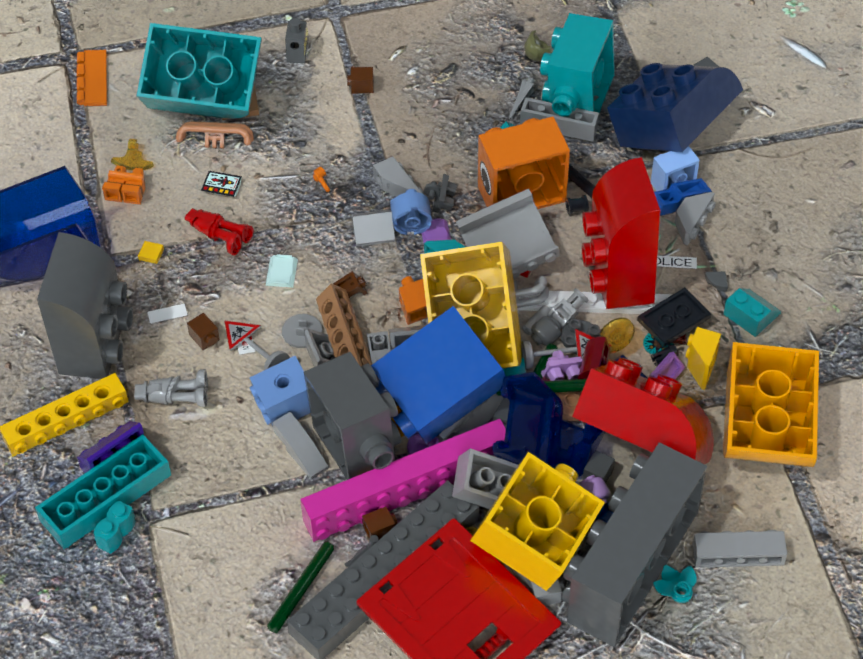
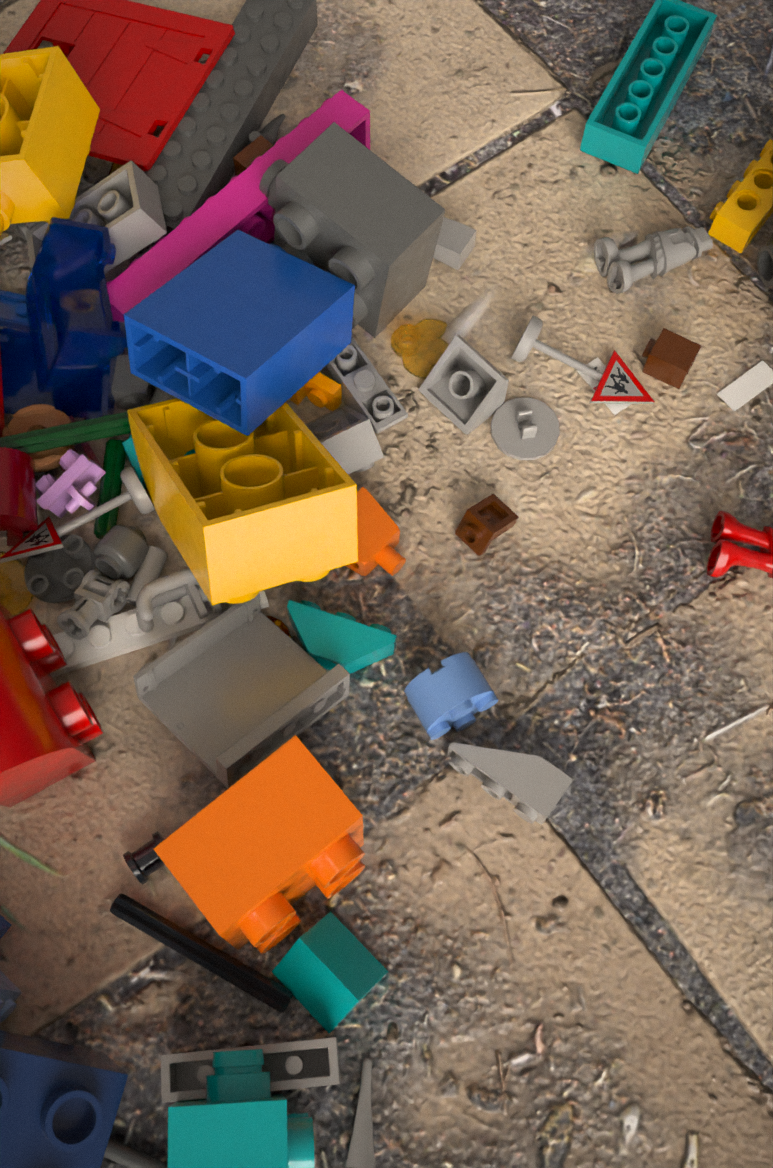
camera: 155 degrees right, 15 degrees up
dark purple slope [77,421,144,473] -> none
teal brick [94,501,136,554] -> none
medium blue brick [249,356,311,426] -> none
light aqua piece [265,254,298,288] -> none
dark green axle [267,541,334,634] -> none
orange hand [313,167,330,192] -> none
medium nougat brick [316,284,378,380] -> none
reddish brown brick [347,67,374,94] -> none
light grey slope [351,209,395,247] -> none
medium lavender piece [422,218,451,243] -> none
dark grey hips [424,174,457,213] -> none

